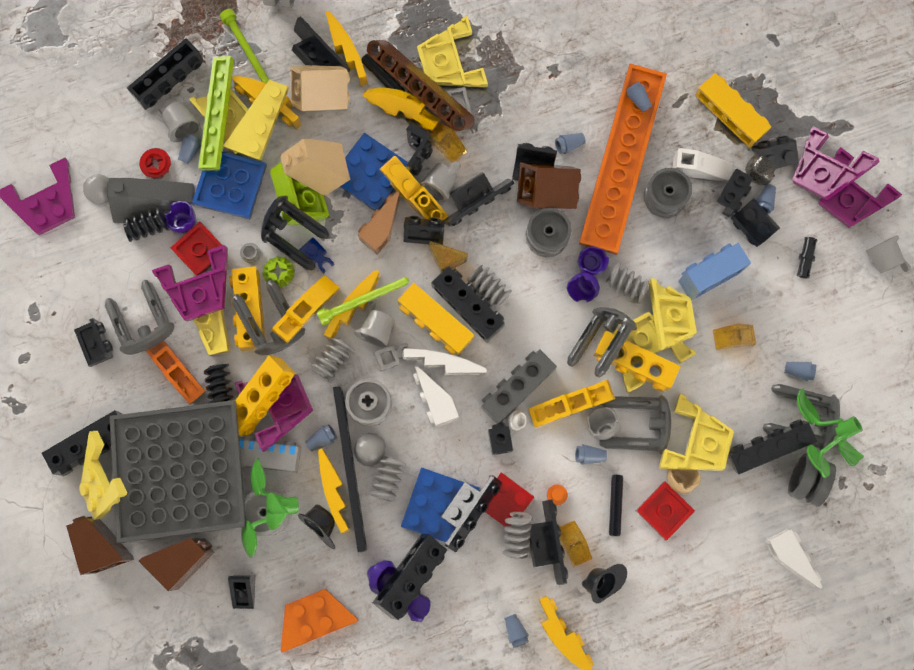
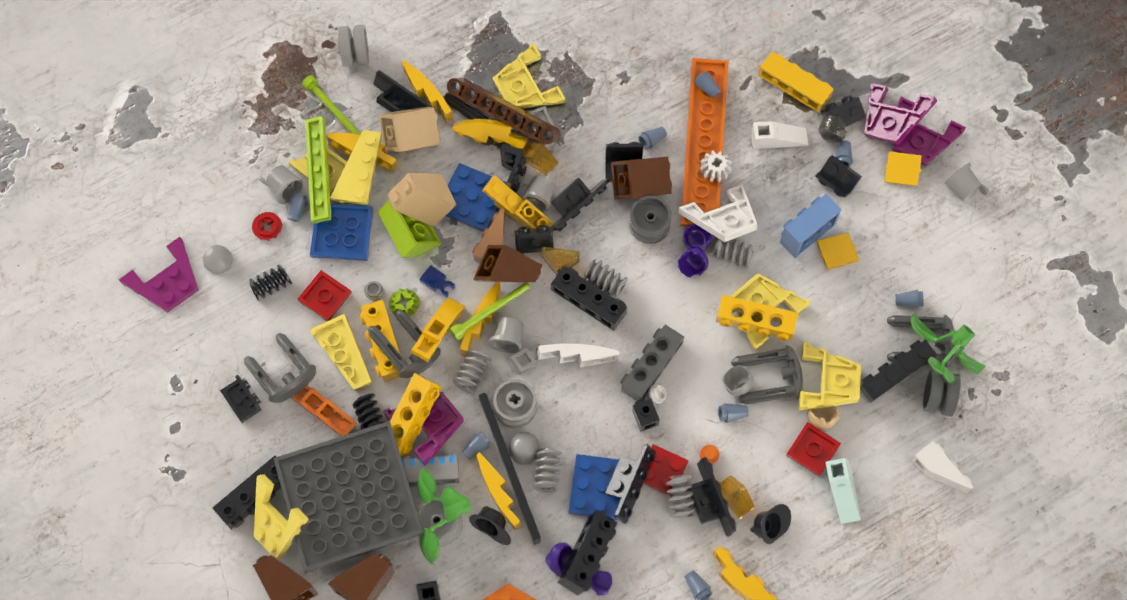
camera: 10 degrees left, 10 degrees down
dark grey wedge [108,178,194,223] -> none
black brick [127,38,204,110] -> none
magenta wing [152,245,228,322] -> none
dark purple hair [165,201,196,233] -> none
black piece [261,195,329,271] -> none
yellow brick [398,283,475,356] -> none
white slope [413,366,459,427] -> none
yellow slope [528,380,615,428] -> none
dark grey piece [567,307,637,377] -> none
black axle [609,474,623,536] -> none
dark grey wheel [644,168,692,218] -> none
light yellow wing [648,278,697,351] -> none
clear yellow slope [713,323,756,350] -> none
black bracket [717,169,753,217] -> none
black pin [796,237,818,279] -> none
none -> reddish brown slope [473,245,542,282]
none -> white wing [678,184,758,242]
none -> white gear [700,150,732,182]
none -> yellow piece [817,233,859,270]
none -> light aqua slope [826,458,861,524]
none -> yellow piece [885,152,922,186]

